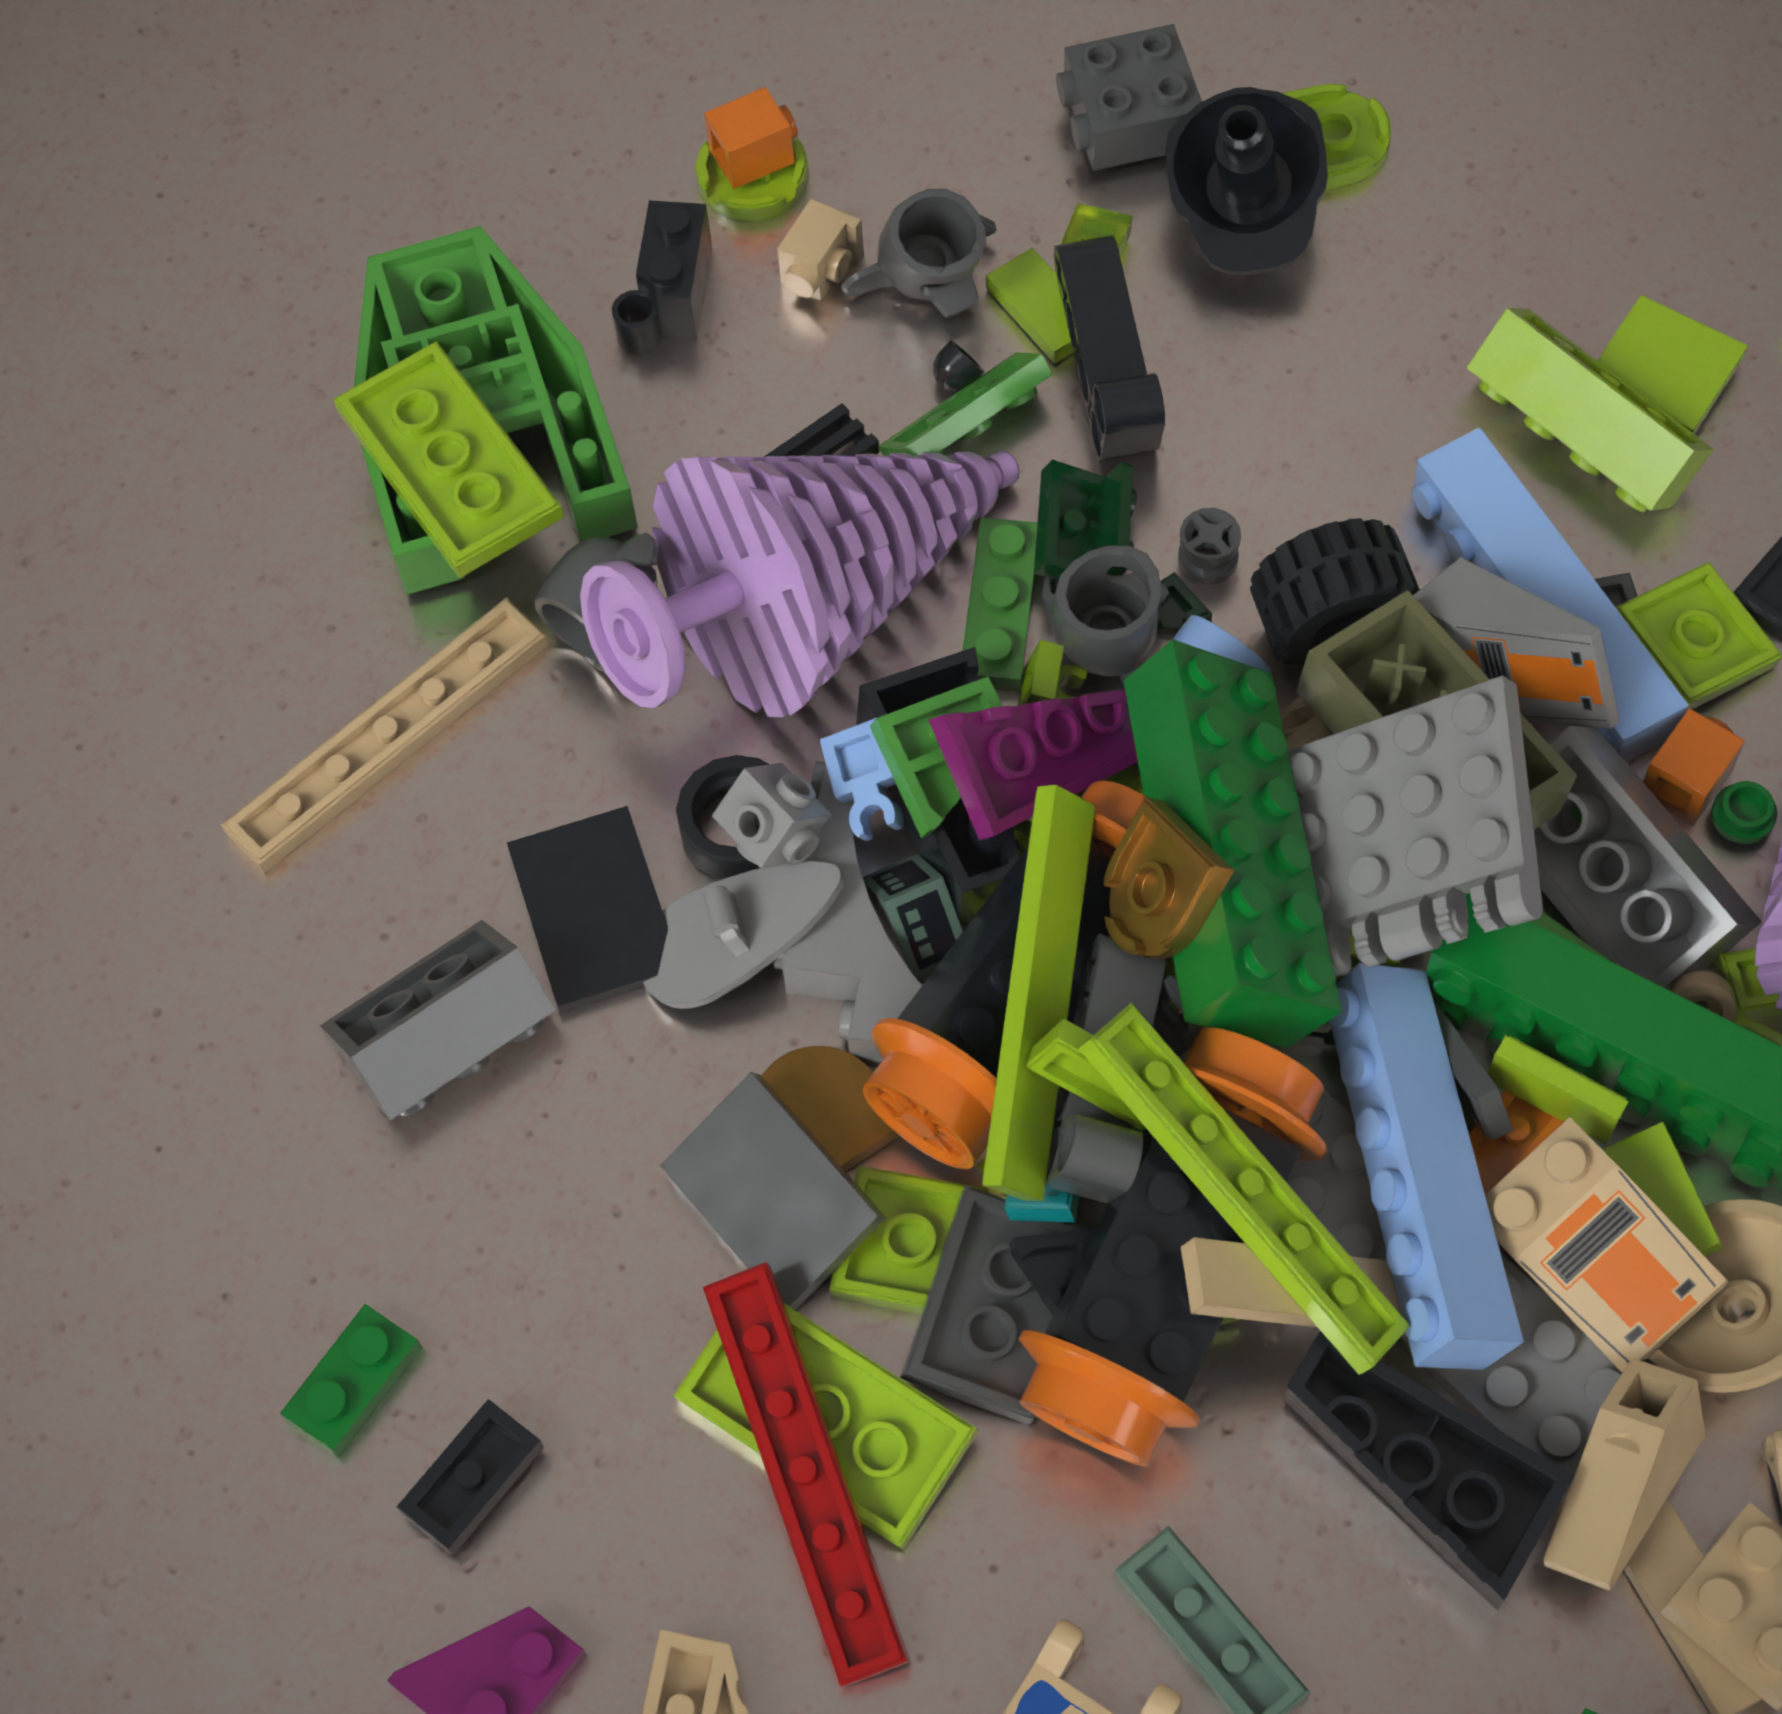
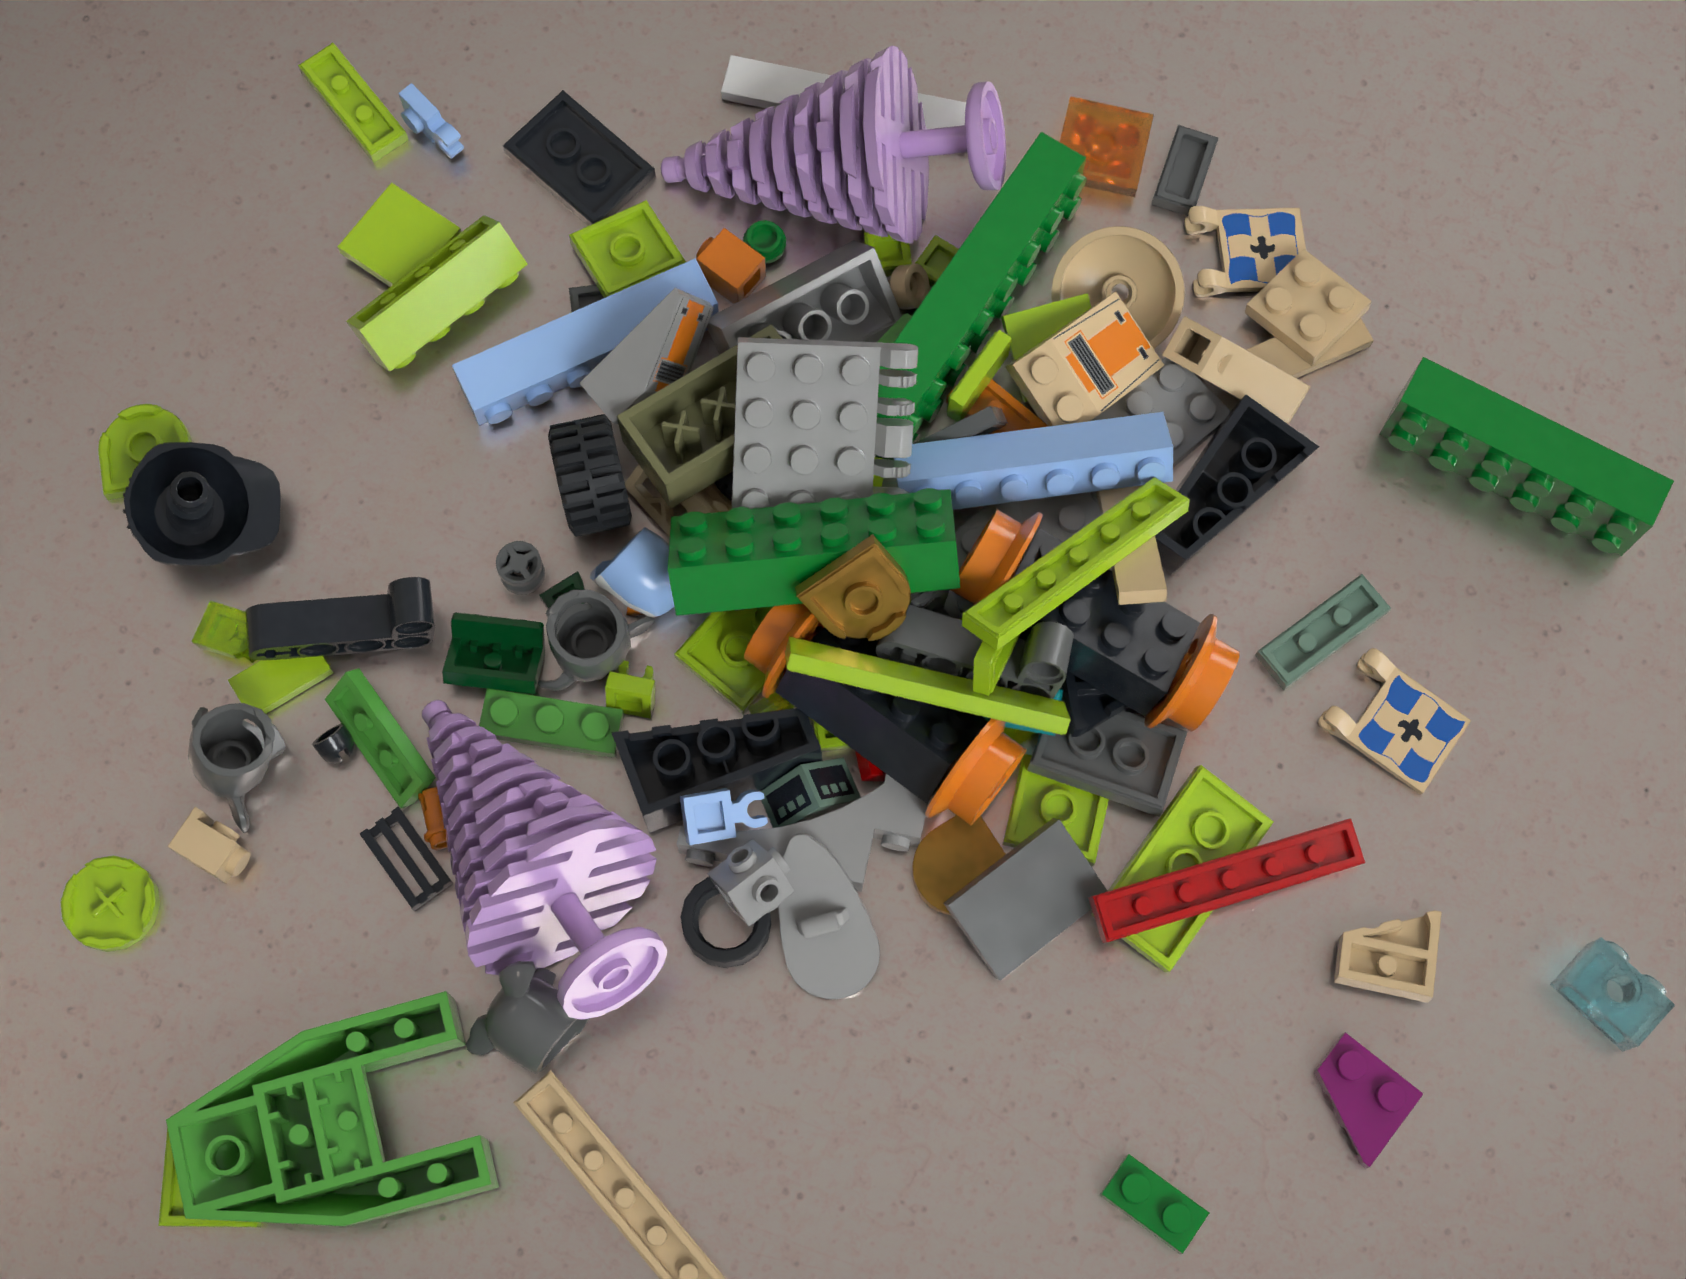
camera: 95 degrees left, 10 degrees up
slope [320,920,556,1120] -> none
lime tile [333,341,564,578] -> none
black plate [396,1399,544,1556] -> none
black tile [507,806,668,1014] -> none
black hinge [612,200,712,355] -> none
orange brick [704,87,798,189] -> none
bright green wing [869,676,1002,838] -> none
magenta wing [929,689,1138,840] -> none
dark grey brick [1056,24,1202,171] -> none

